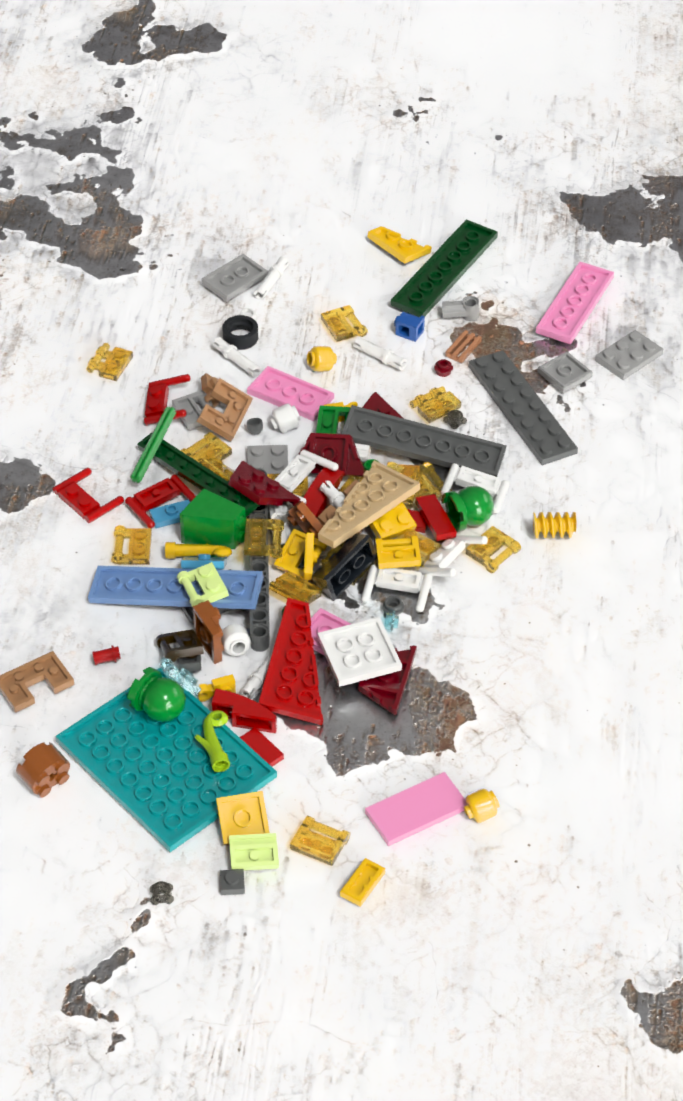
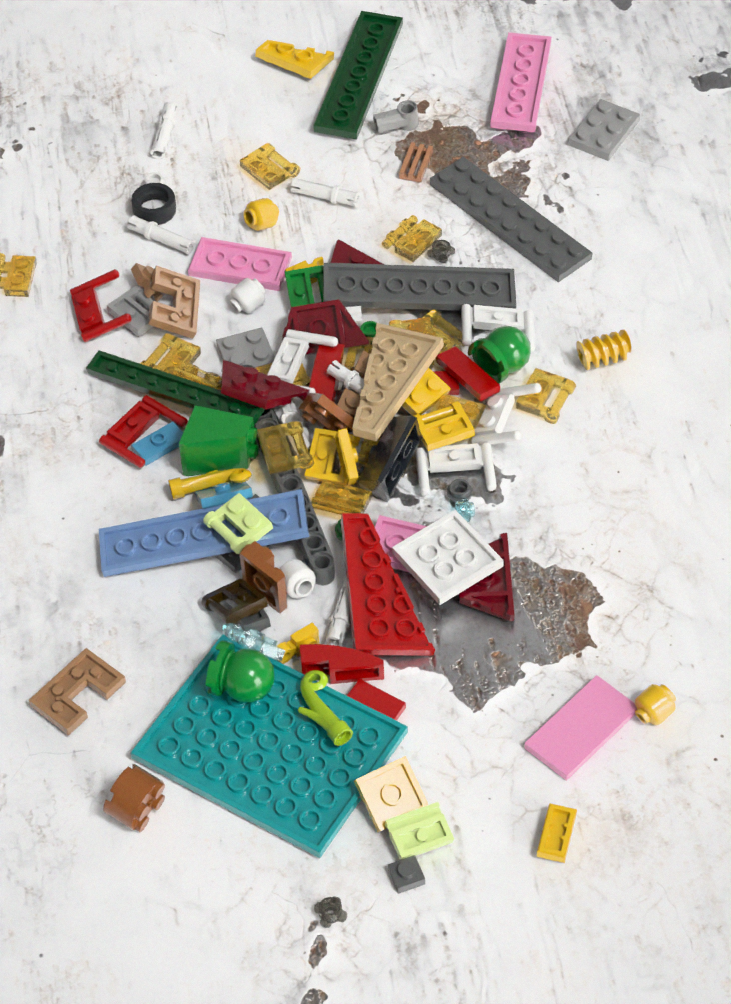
camera: 15 degrees left, 5 degrees up
red plate [52,468,124,523] -> none
red pin [92,645,121,665] -> none
clear yellow plate [111,525,152,565] -> none
axle [130,407,176,483] -> none
light grey plate [202,254,268,302] -> none
dark grey hinge [247,418,263,435] -> none
clear yellow plate [290,816,351,866] -> none
blue brick [394,312,425,342] -> none
dark red plate [434,359,453,377] -> none
light grey plate [537,352,593,393] -> none

